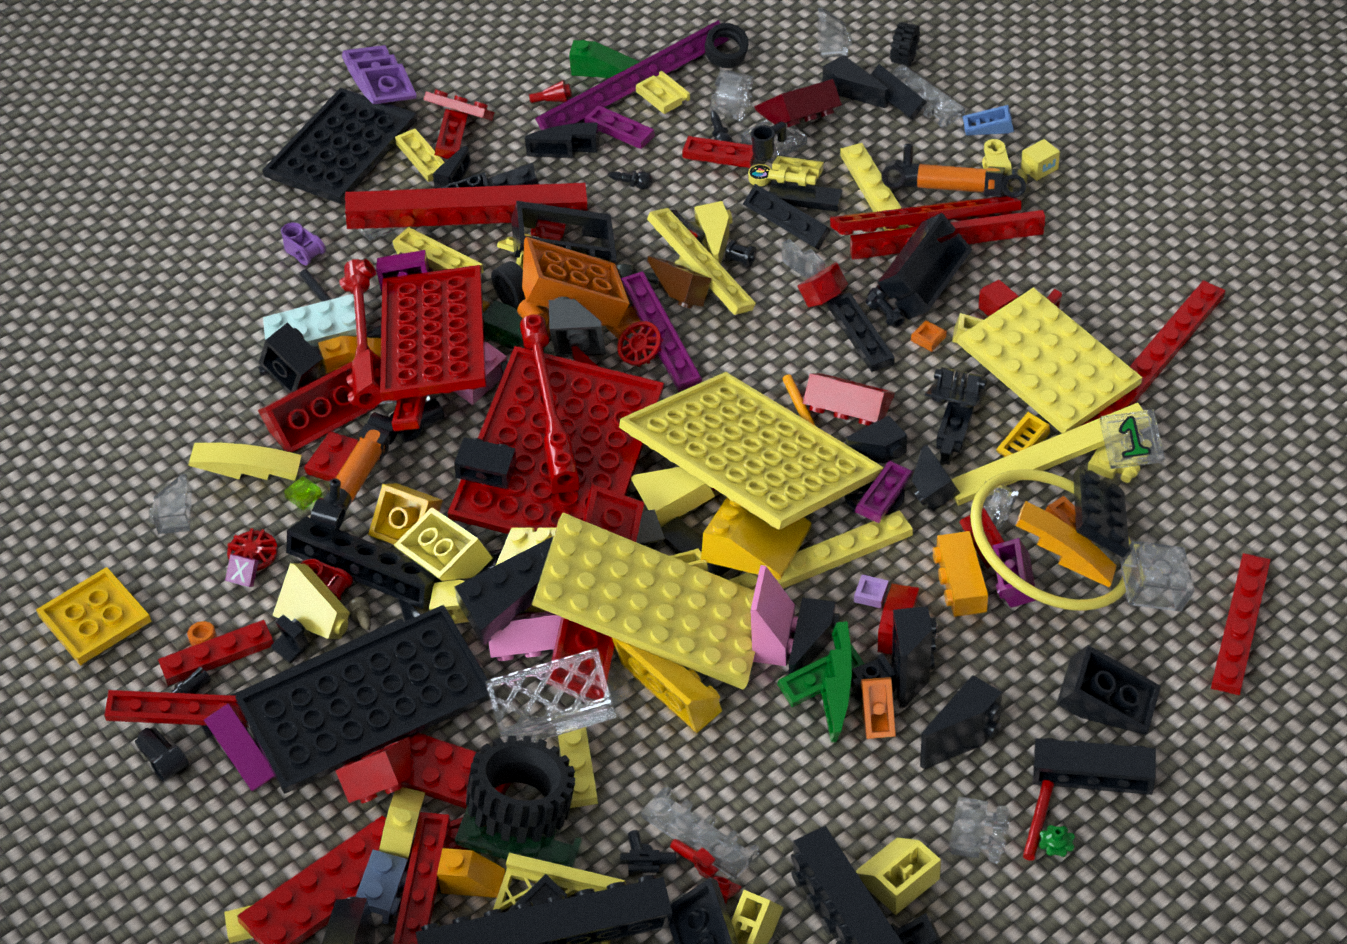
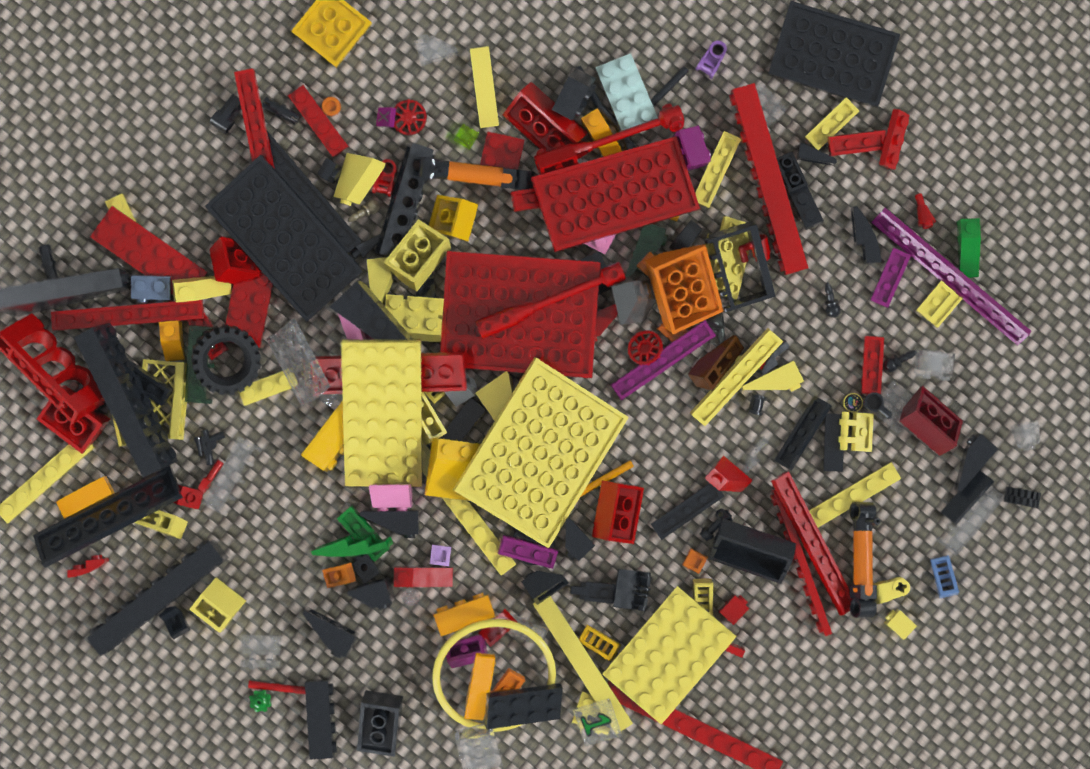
camera: 75 degrees right, 40 degrees up
magenta tile [204,704,275,792] -> none
medium lavender slope [342,45,417,104] -> none
black brick [454,437,516,489] -> none
black tyre [705,23,749,68] -> none

